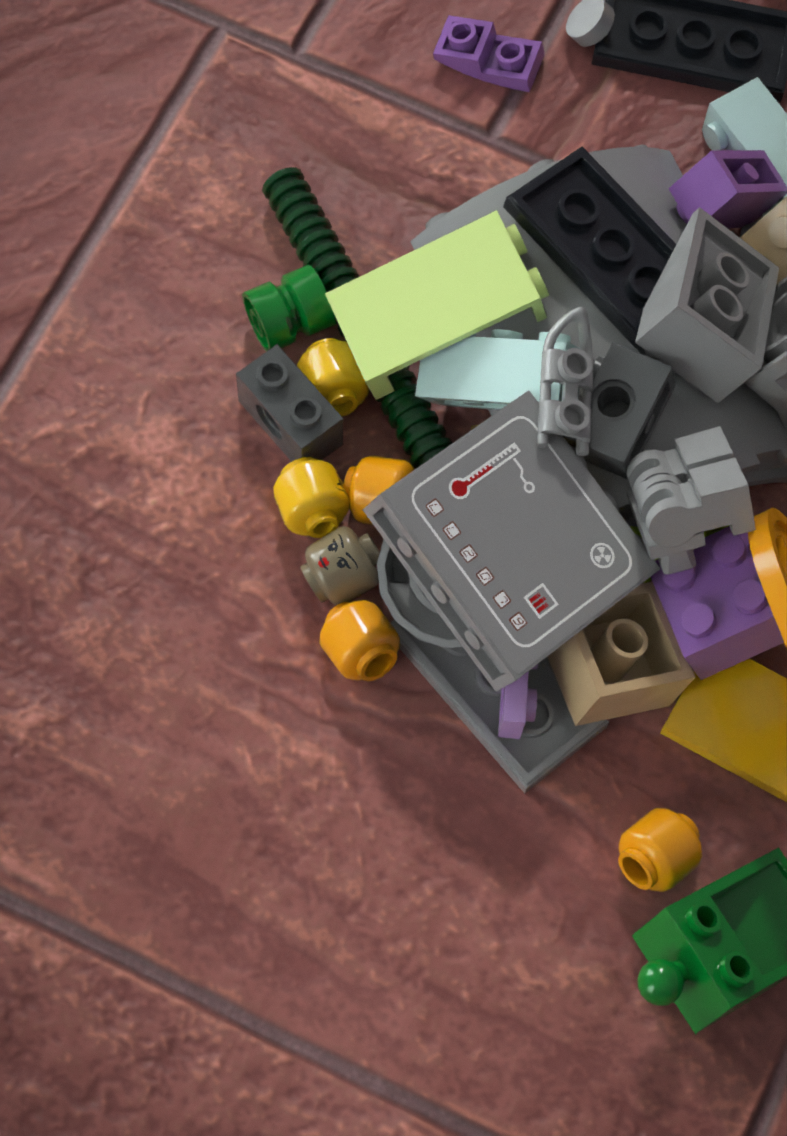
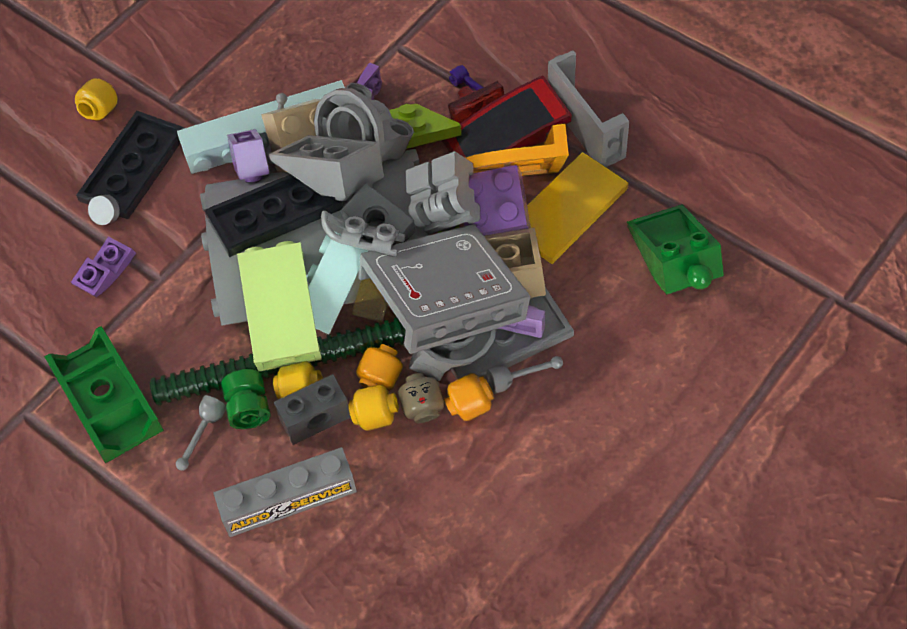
camera: 70 degrees left, 10 degrees down
light orange head [618,808,702,892] -> none
none -> green piece [44,326,164,464]
none -> light grey hinge [176,395,226,471]
none -> light grey brick [213,447,357,537]
none -> light grey hinge [487,356,563,394]

